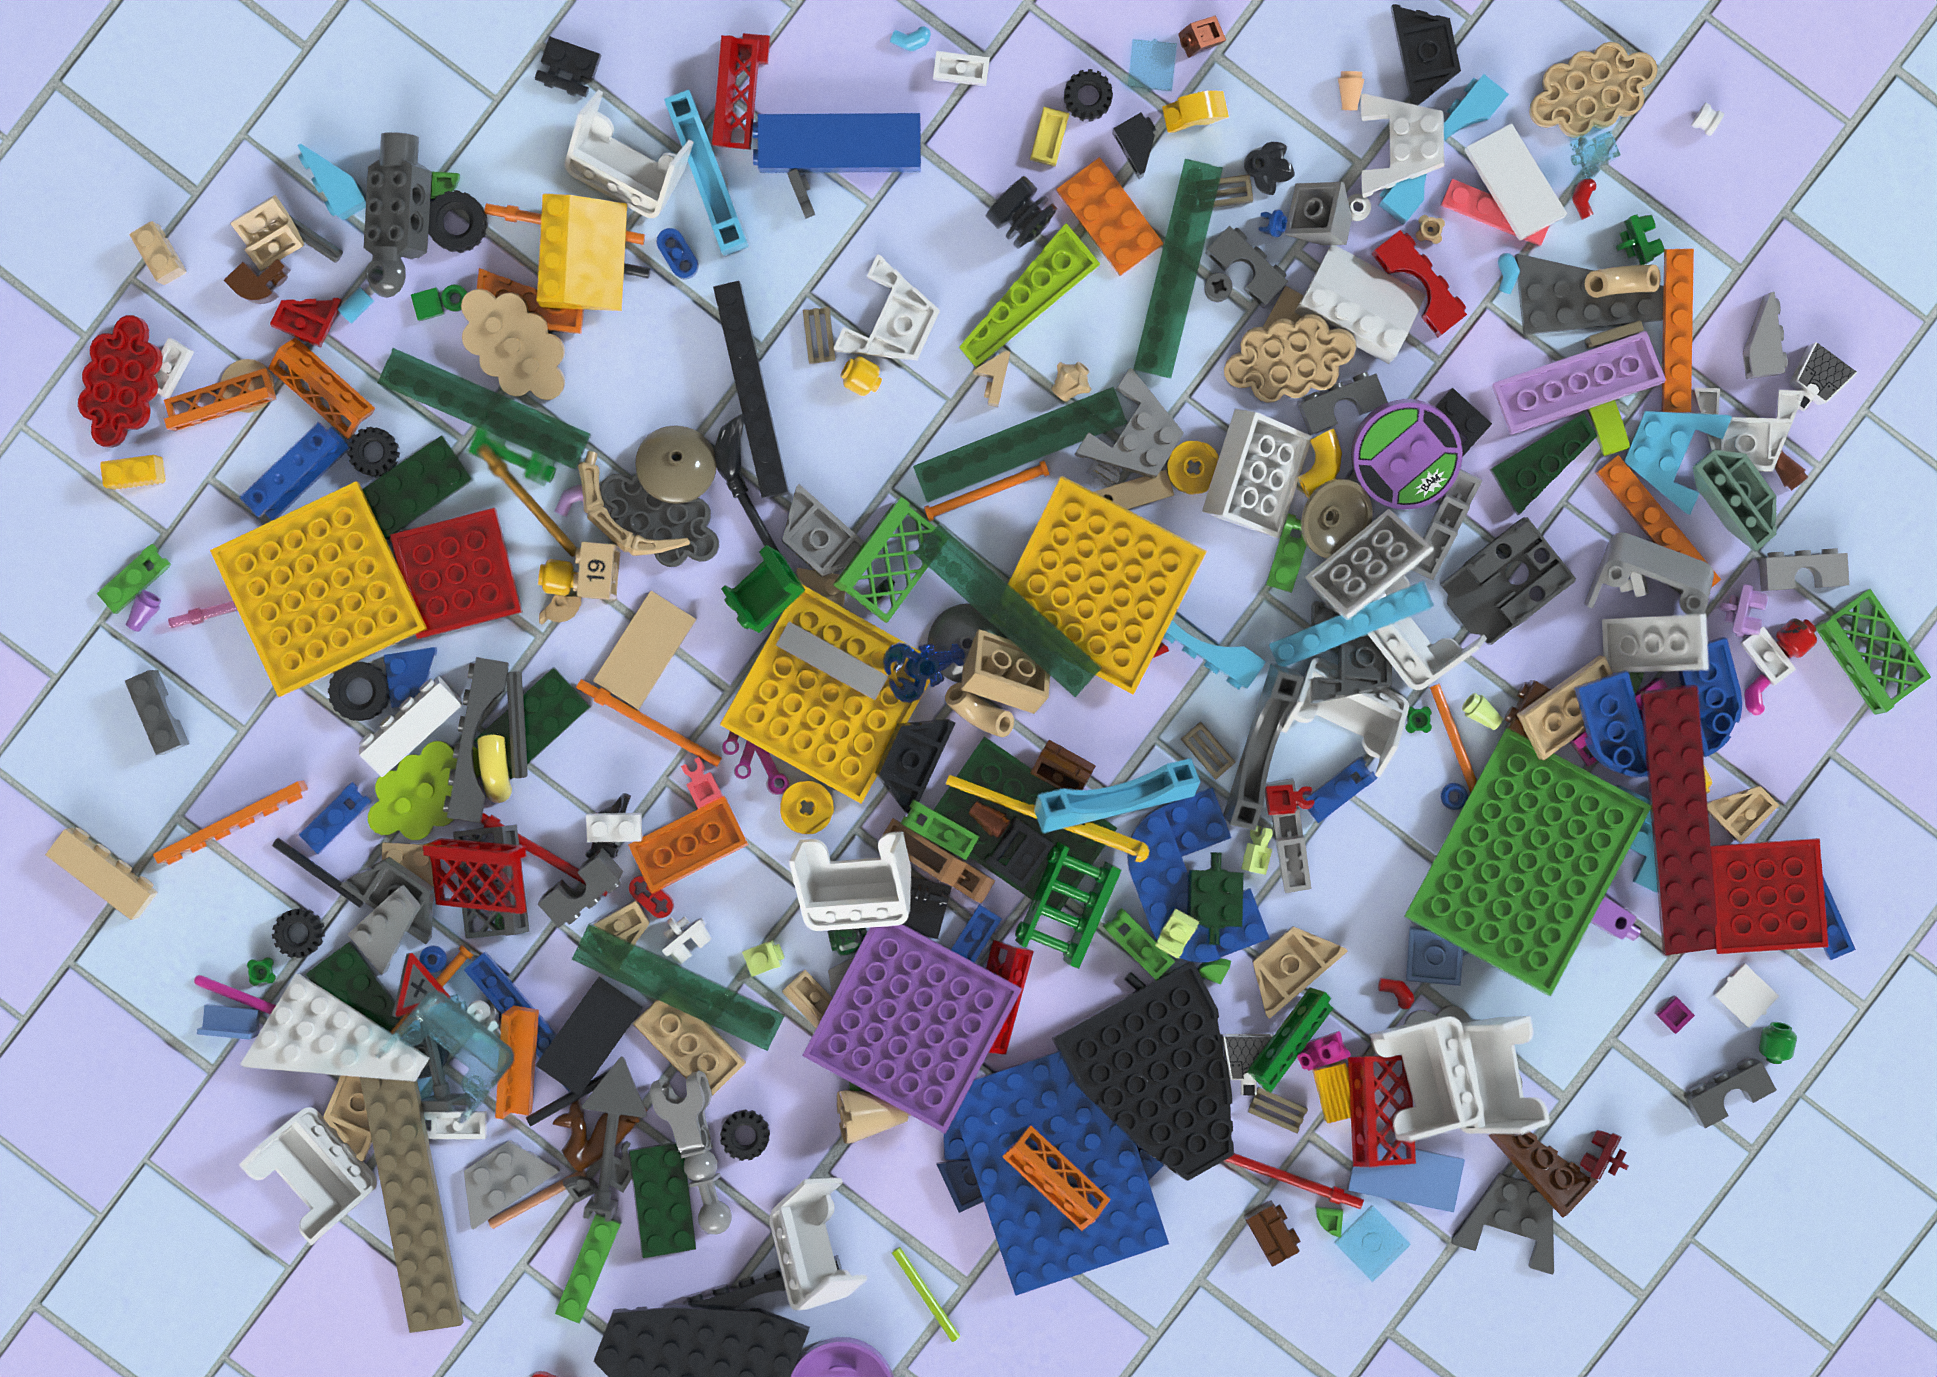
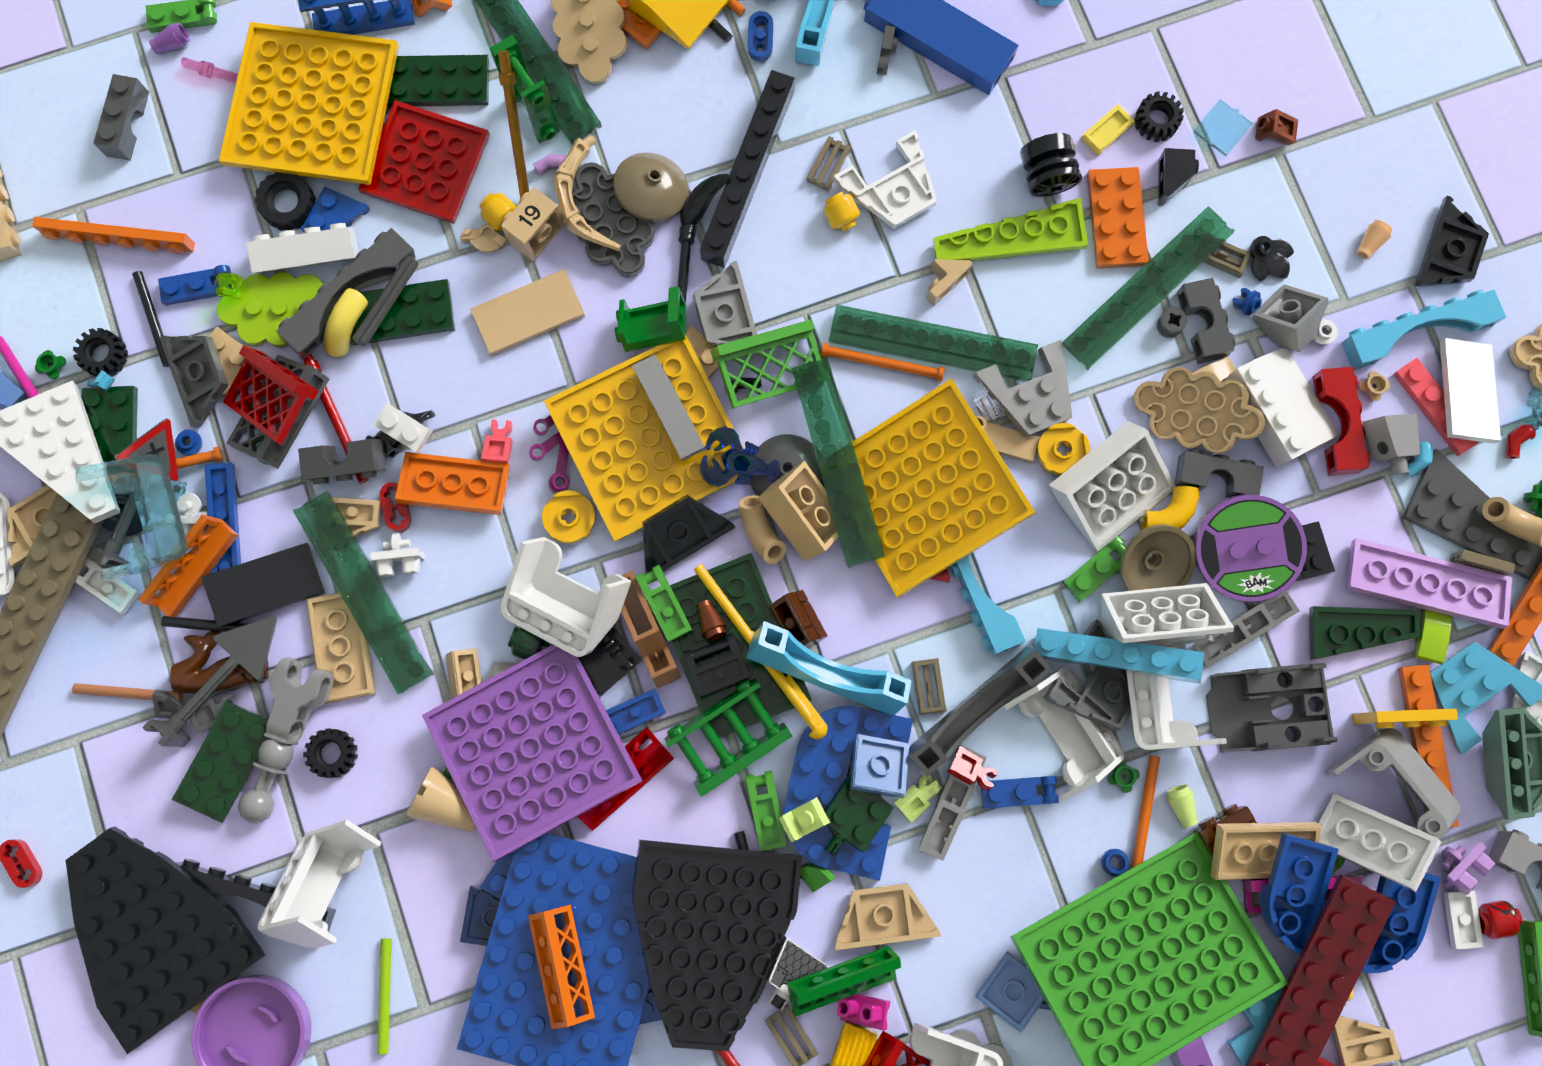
camera: 35 degrees right, 10 degrees down
black tyre [347,427,400,477] -> none
light grey wing [347,885,421,975] -> none
light grey wing [464,1140,560,1229] -> none
bright green plate [555,1214,622,1324] -> none
orange bar [576,679,722,767] -> none
yellowish green bracket [742,940,785,977] -> none
white plate [933,51,990,86] -> none
tan rock [1051,361,1092,402] -> none
yellow brick [1162,90,1229,133] -> none
white wing [1361,94,1445,197] -> none
red arm [1378,978,1414,1009] -> none
white tile [1620,571,1649,597] -> none
dark pink arm [1744,674,1771,716] -> none
none -> medium azure hand [87,370,115,391]
none -> clear neon green plate [215,273,243,299]
none -> tile [850,734,909,799]
none -> yellow wing [1352,709,1458,729]
none -> light grey torso [1363,414,1420,475]

